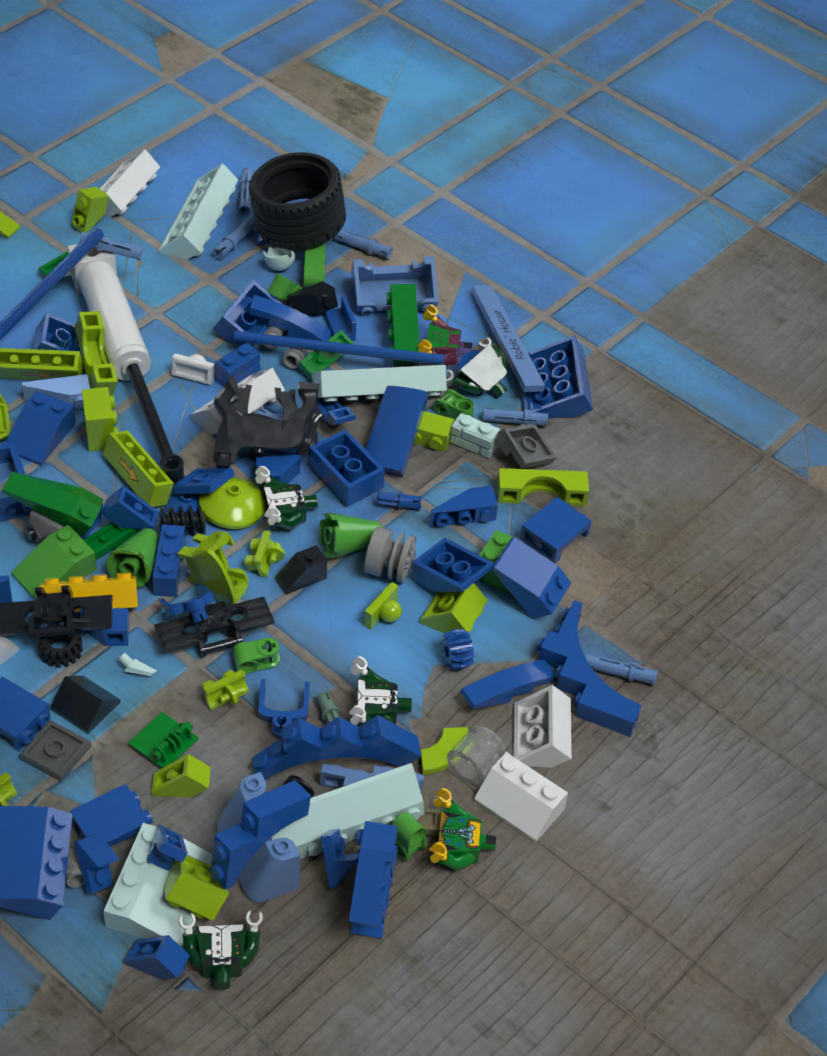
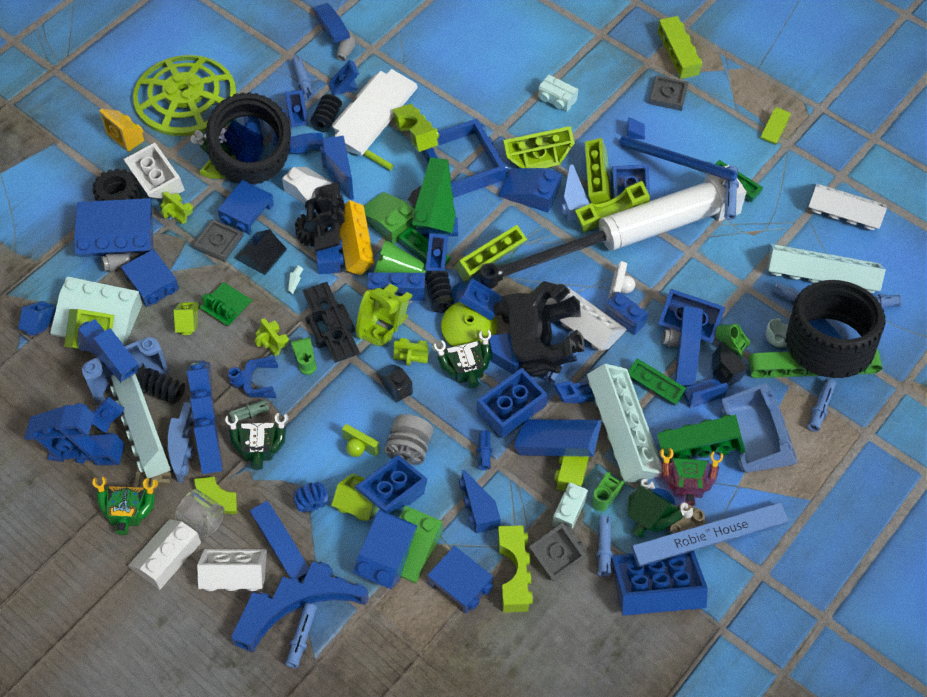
camera: 90 degrees right, 10 degrees up
lime slope [71,187,109,233] -> none
blue slope [74,834,119,893] -> none
lime brick [82,387,118,452] -> none
blue slope [147,824,188,870] -> none
blue piece [159,585,215,623] -> none
torso [179,911,263,990] -> none
blue piece [234,331,444,365] -> none
light grey cone [283,348,307,369] -> none
bright green cone [319,513,384,558] -> none
bright green piece [392,812,427,862] -> none

